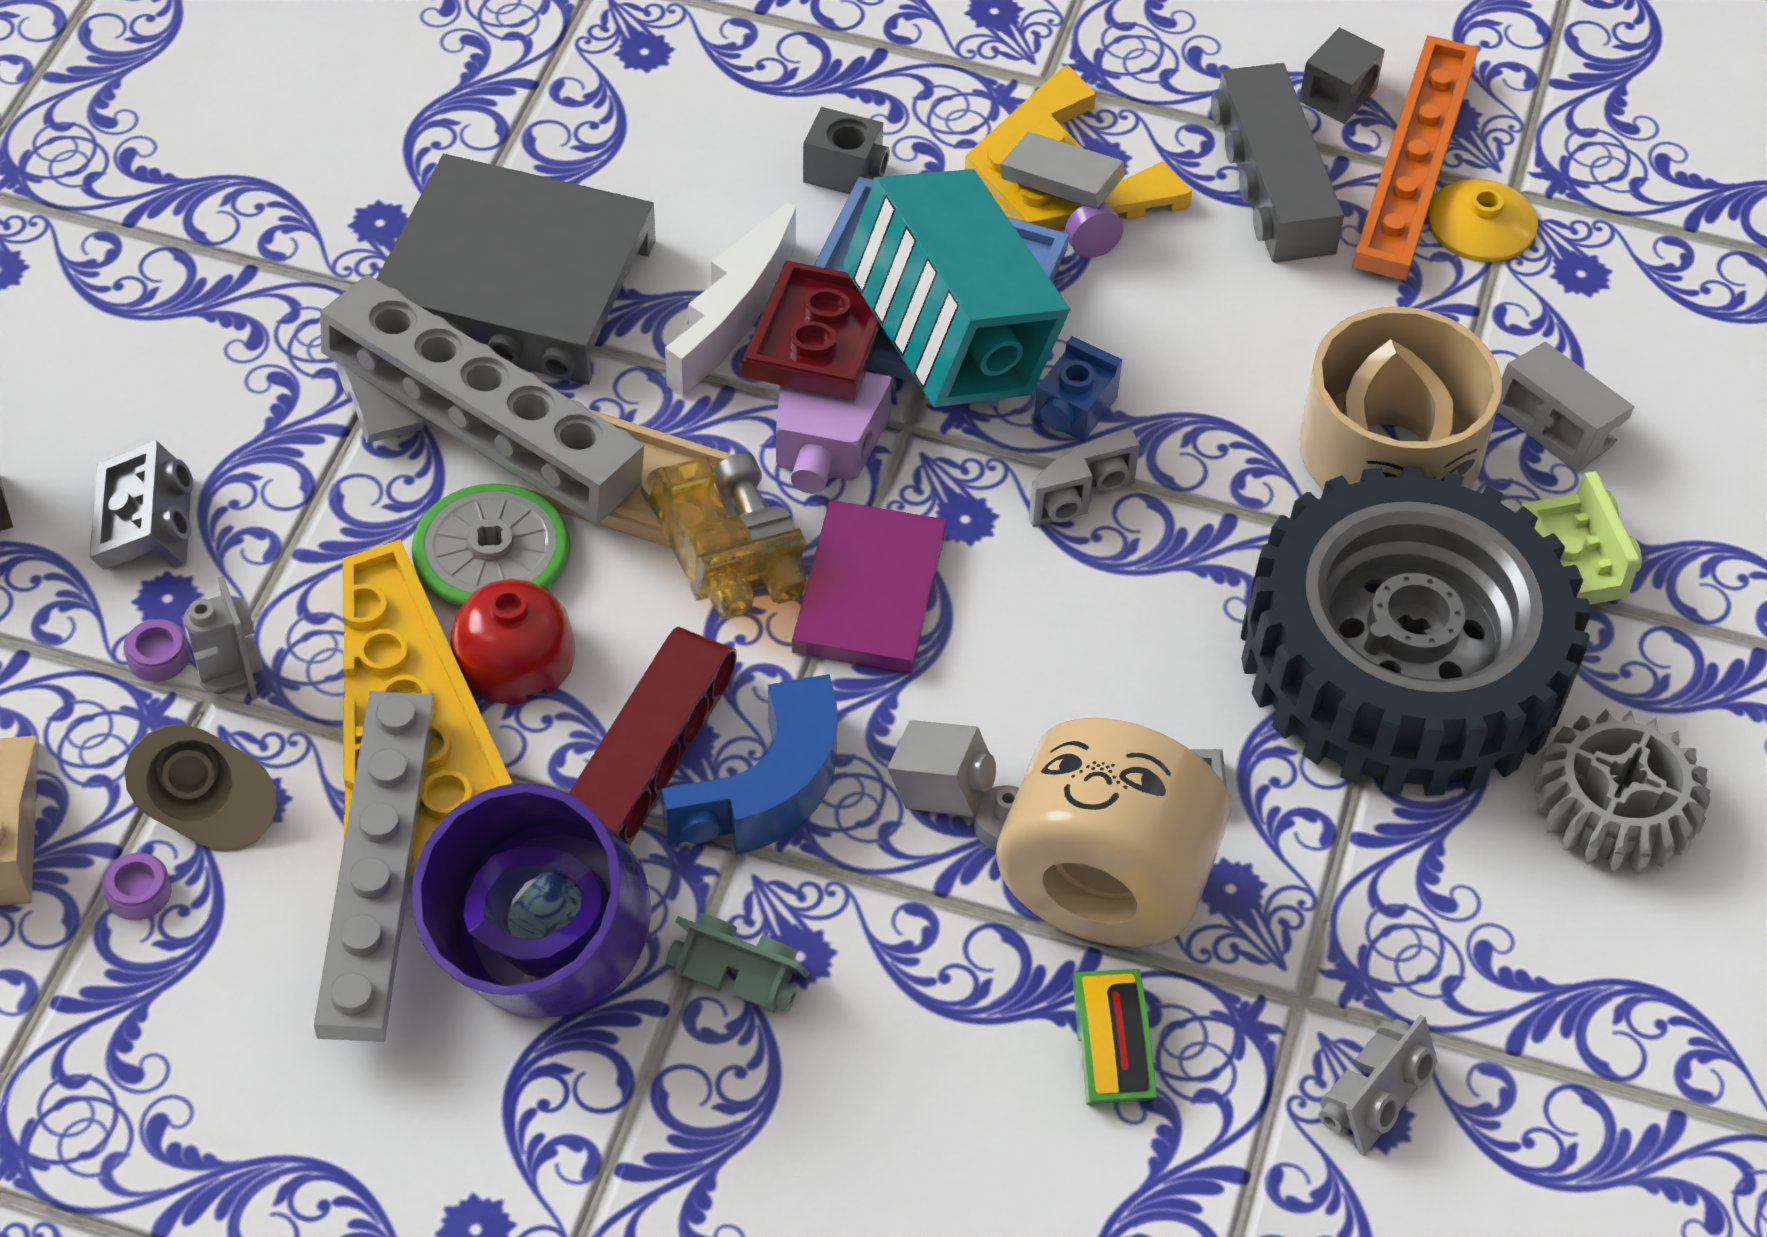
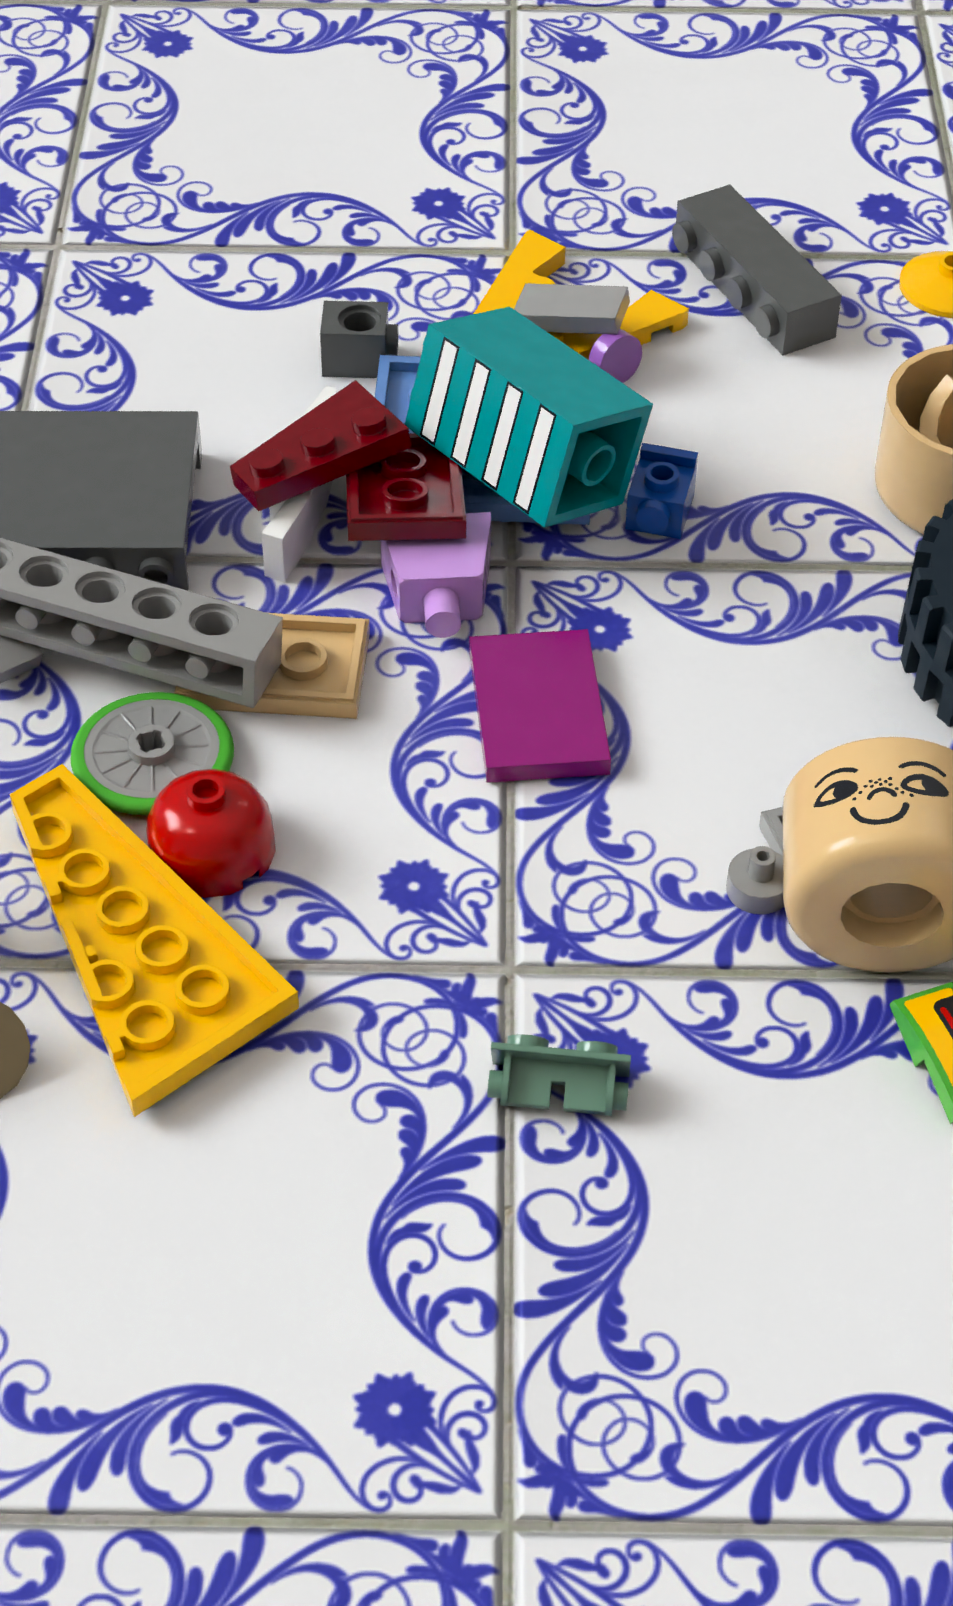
camera: 15 degrees left, 5 degrees down
light grey plate [314,691,435,1042] -> none
dark purple piece [411,783,651,1018] -> none
clear light blue tile [508,872,582,939] -> none
dark red beam [553,626,737,881] -> none
clear yellow hips [649,453,807,619] -> none
blue arch [662,674,838,855] -> none
light grey brick [887,720,996,817] -> none
light grey slope [1029,428,1140,527] -> none
dark grey brick [1299,27,1385,124] -> none
orange plate [1352,35,1479,281] -> none
none -> dark red wing [230,380,412,511]

